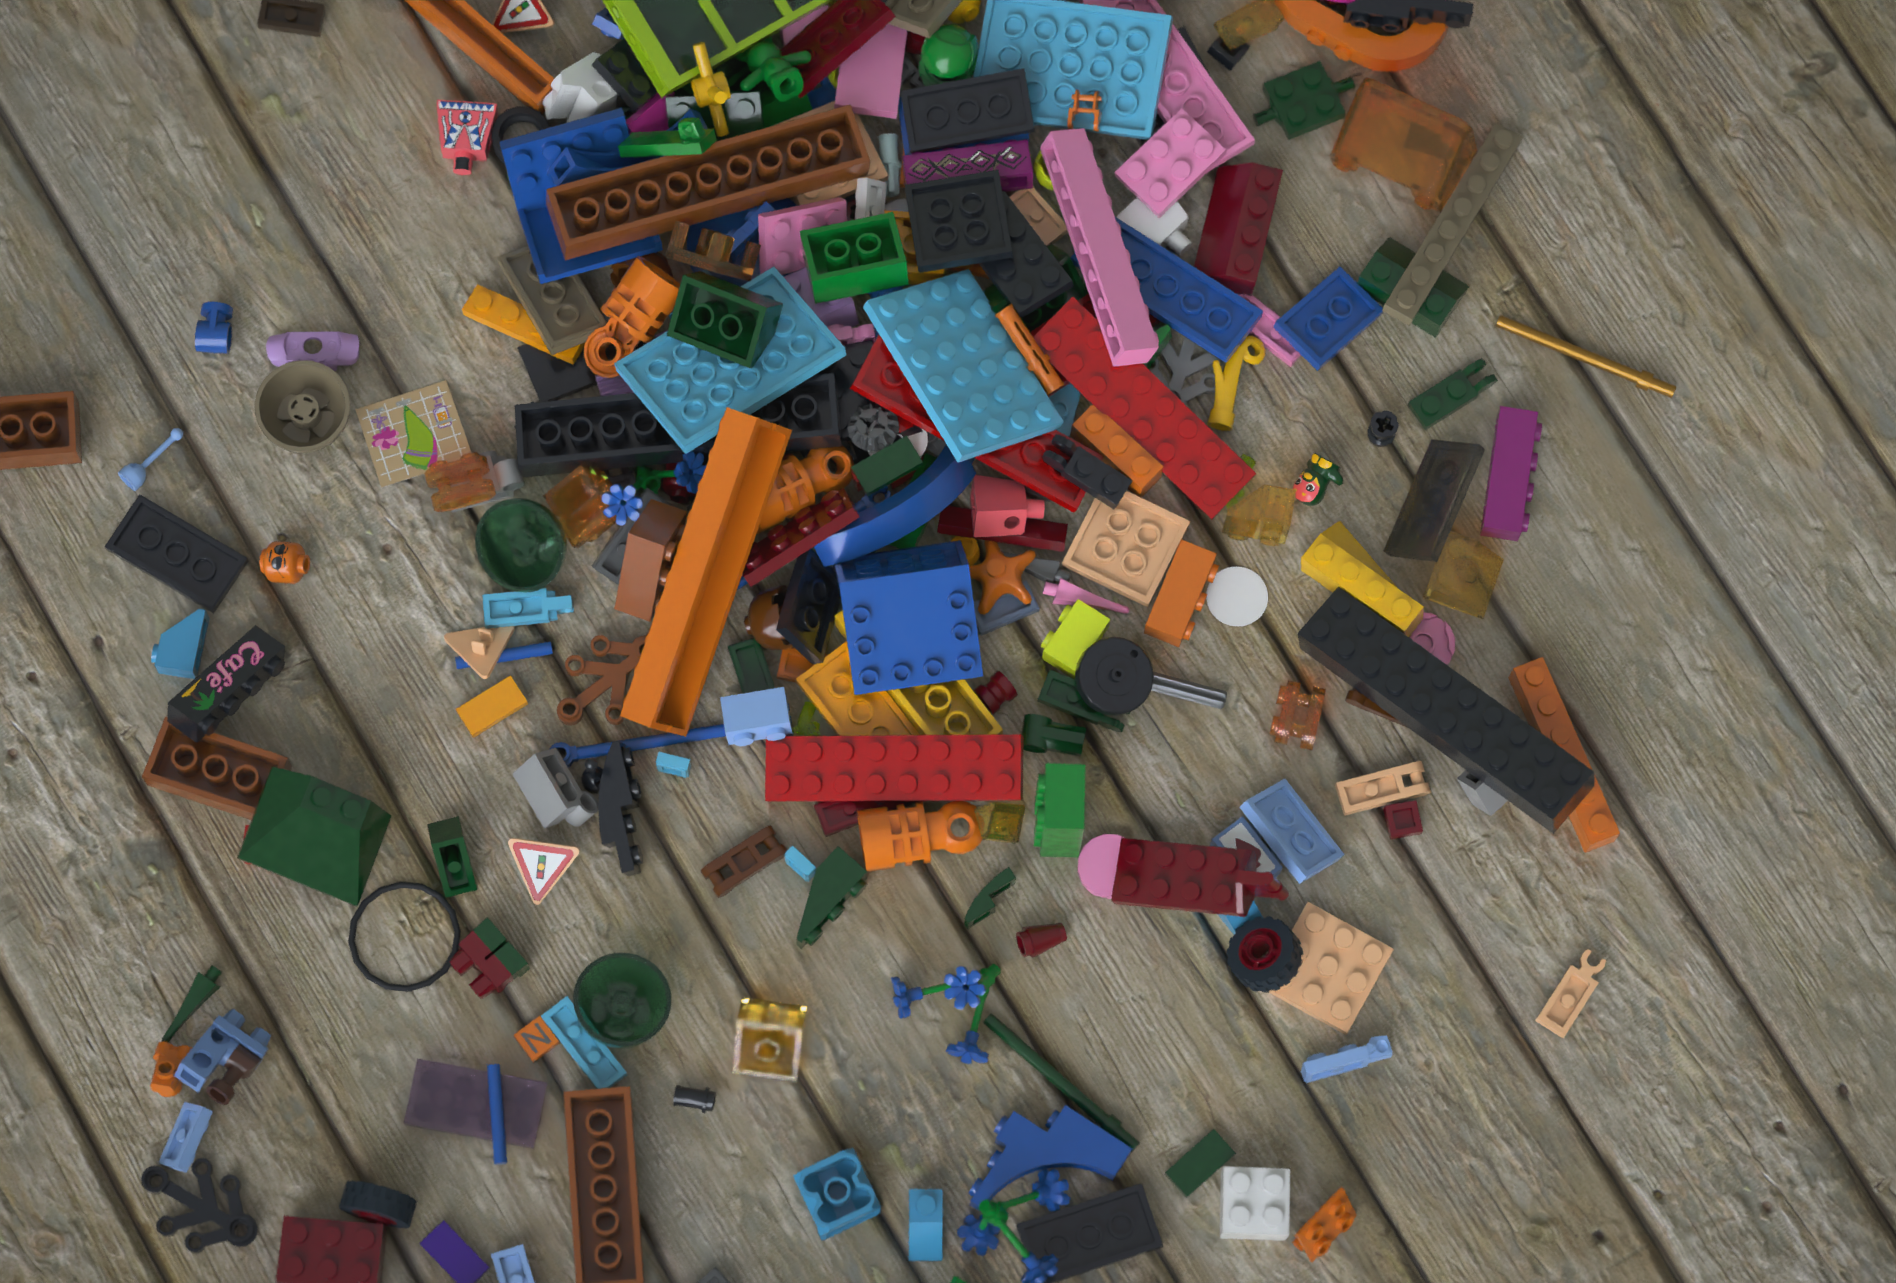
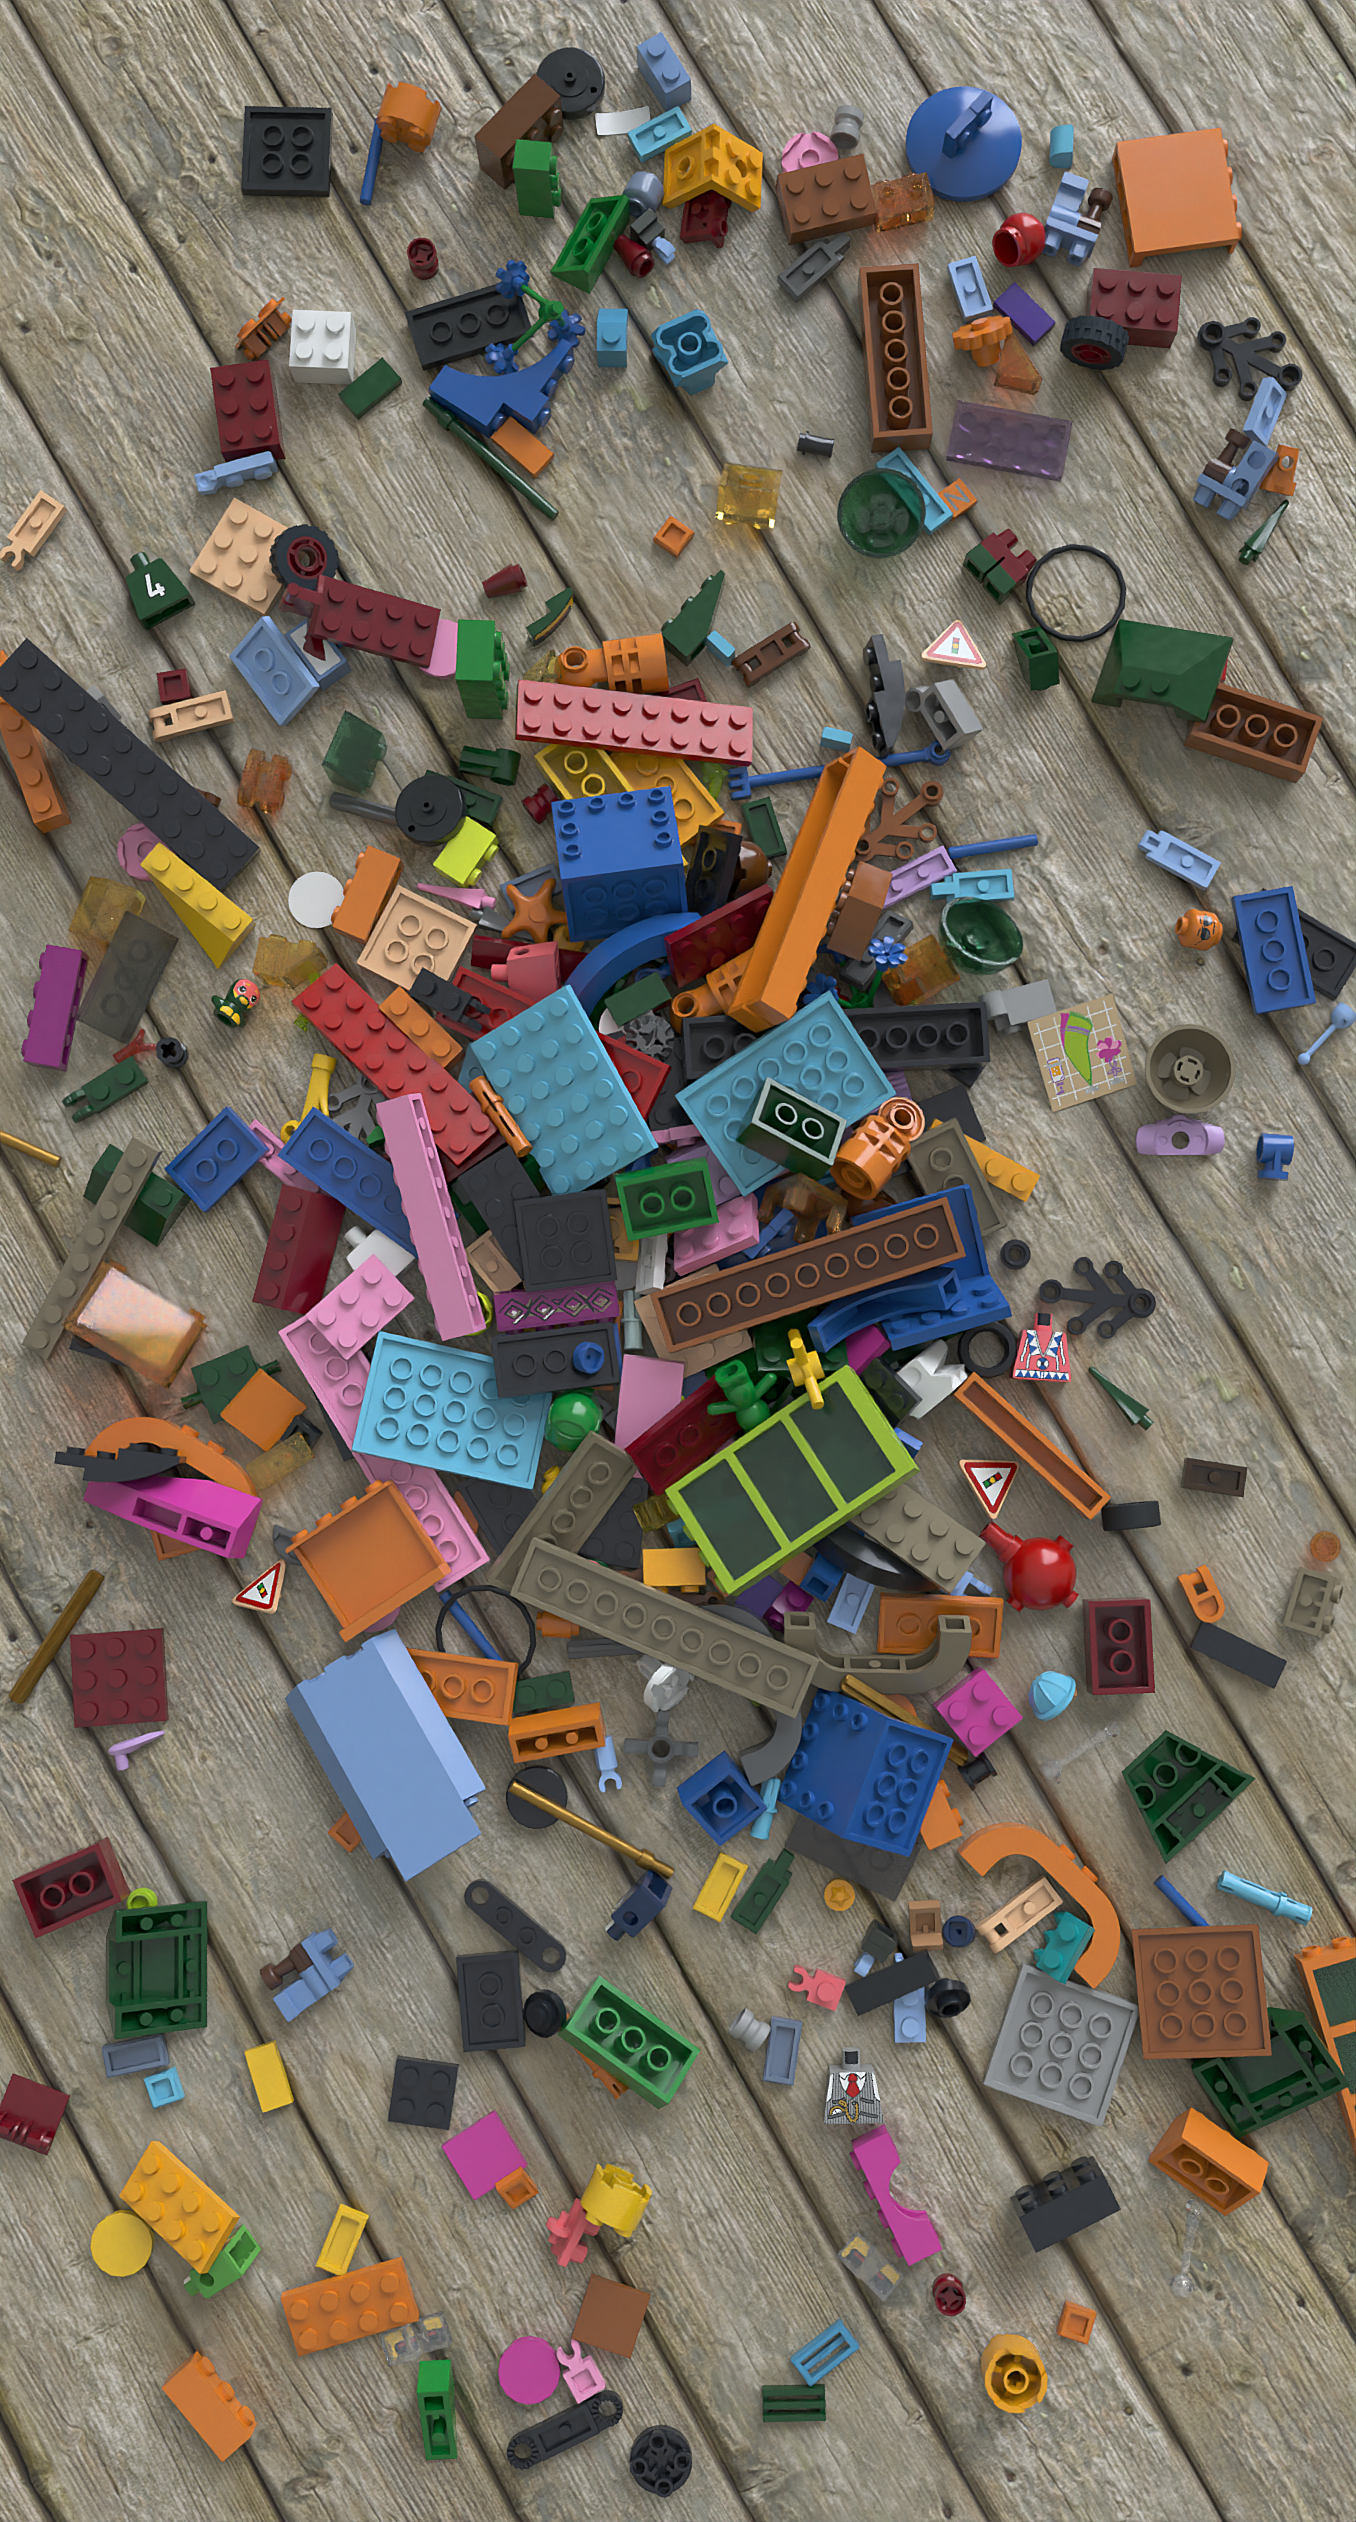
camera: 170 degrees left, 10 degrees up
dark azure slope [151,609,209,679] -> none
black brick [167,625,285,743] -> none
clear orange brick [424,452,496,512] -> none
light nougat piece [444,626,515,679] -> none
light orange tile [455,675,528,738] -> none
blue bar [487,1064,507,1165] -> none
black hinge [581,758,603,793] -> none
green hinge [618,117,717,158] -> none
light blue brick [720,687,793,746] -> none
blue plant [891,964,1001,1064] -> none
orange piece [1067,89,1102,131] -> none
none -> clear red bar [113,1029,157,1063]
none -> dark green torso [125,552,196,630]
none -> dark red brick [210,359,286,463]
none -> orange tile [220,1368,307,1452]
none -> clear green slope [322,710,388,795]
none -> orange tile [491,416,554,479]
none -> blue tile [573,1342,604,1374]
none -> orange tile [653,515,694,559]
none -> lavender tile [882,845,957,911]
none -> orange plant [952,315,1013,367]
none -> clear orange slope [993,333,1043,395]
none -> black plate [1000,1239,1031,1270]
none -> black plant [1038,1257,1156,1339]
none -> dark green piece [1088,1366,1154,1431]
none -> light blue hinge [1138,830,1221,891]
none -> blue plate [1231,886,1316,1015]

